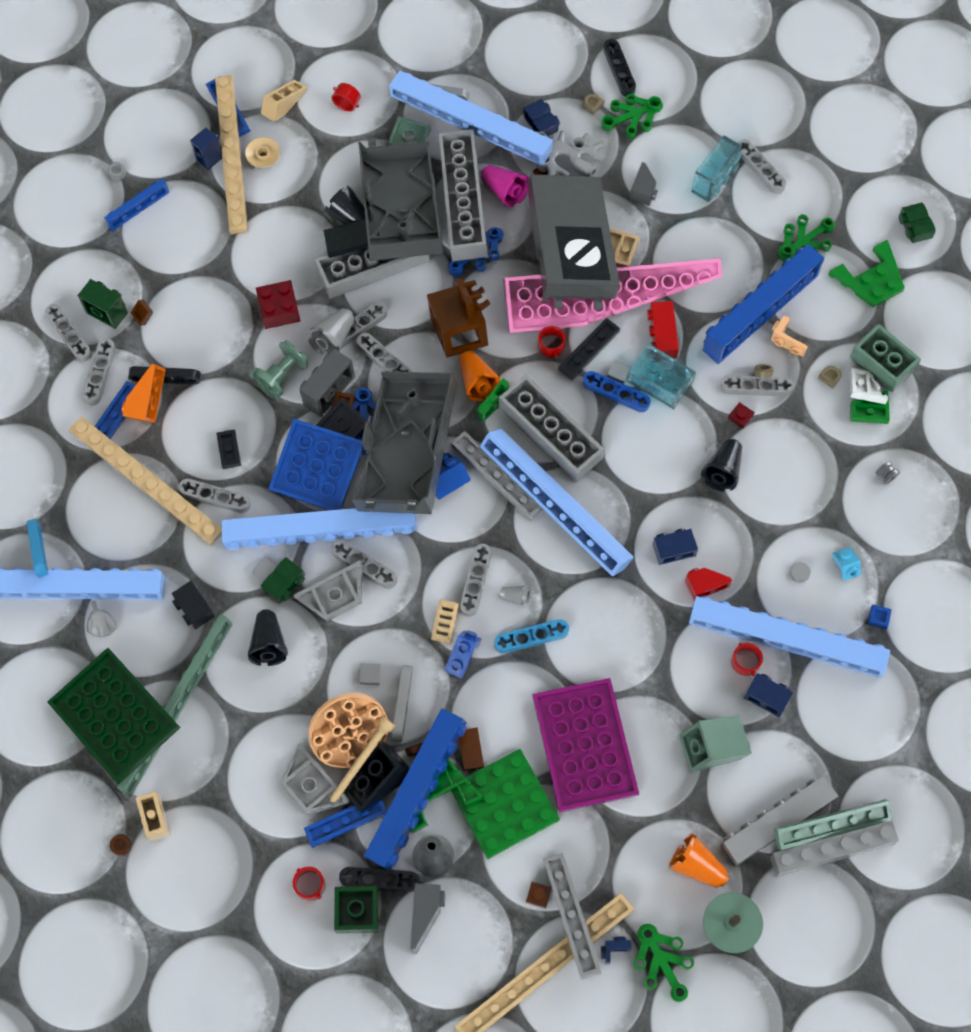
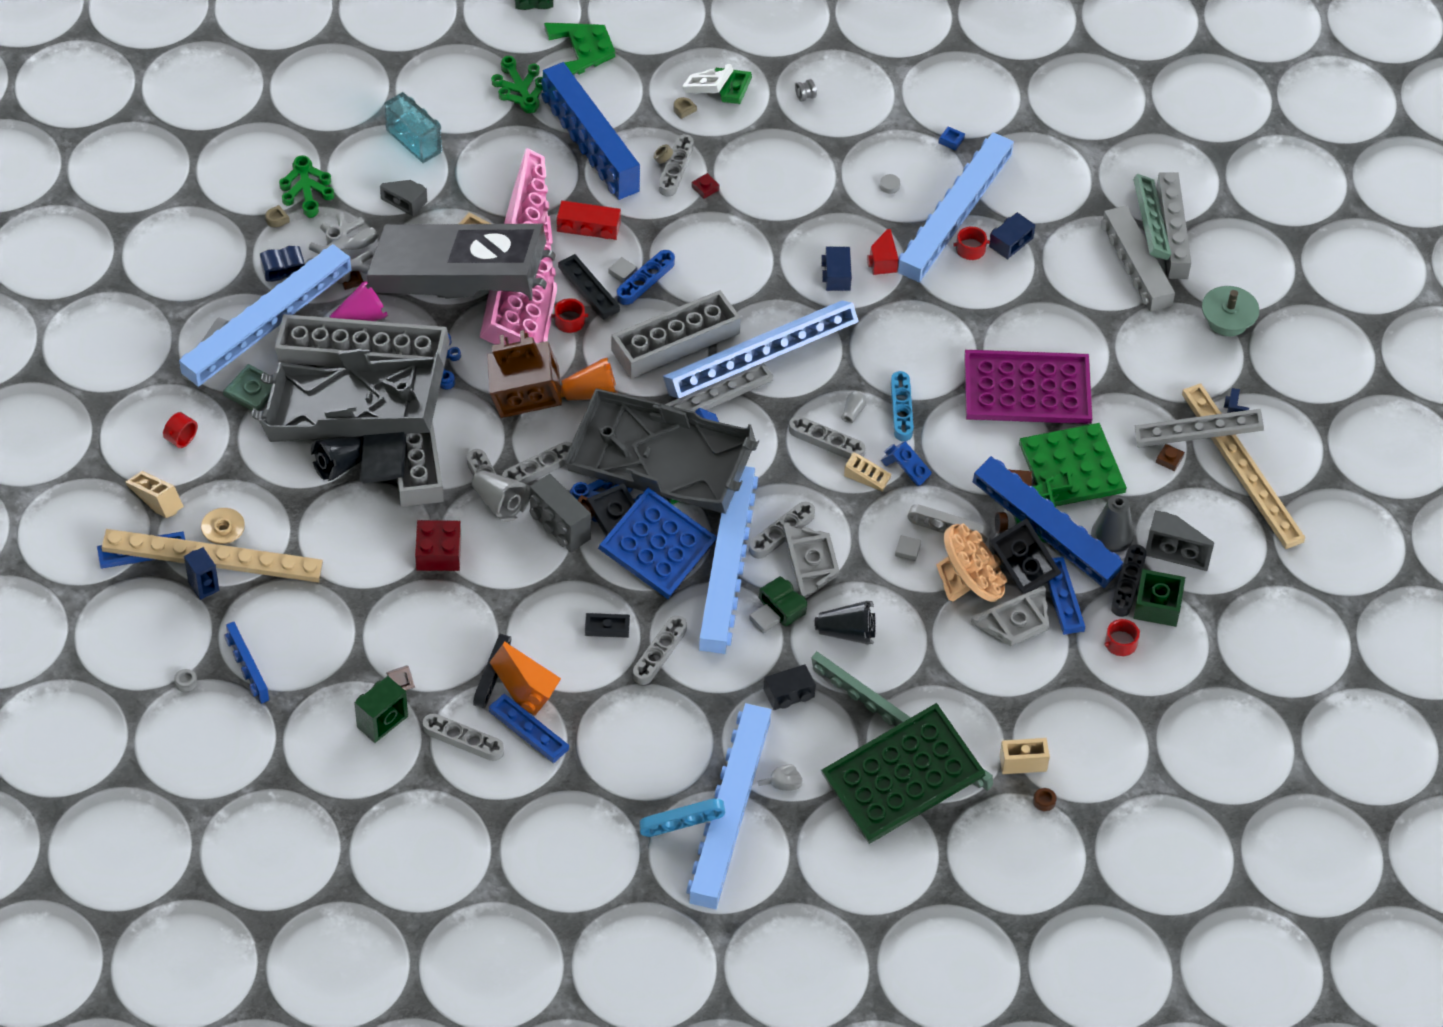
camera: 80 degrees left, 15 degrees down
light grey beam [45,304,92,362] -> none
tan plate [68,416,222,546] -> none
sand green piece [250,340,308,399] -> none
tan piece [330,716,396,802] -> none
green wing [477,378,509,422] -> none
black beam [604,39,636,97] -> none
clear light blue brick [627,344,696,409] -> none
green plant [633,924,694,1002] -> none
orange cone [669,833,729,888] -> none
sand green slope [679,715,752,773] -> none
black cone [701,439,743,492] -> none
light grey beam [736,139,786,194] -> none
light nougat bracket [771,315,808,357] -> none
medium azure bracket [832,547,861,581] -> none
sand green brick [850,324,921,392] -> none

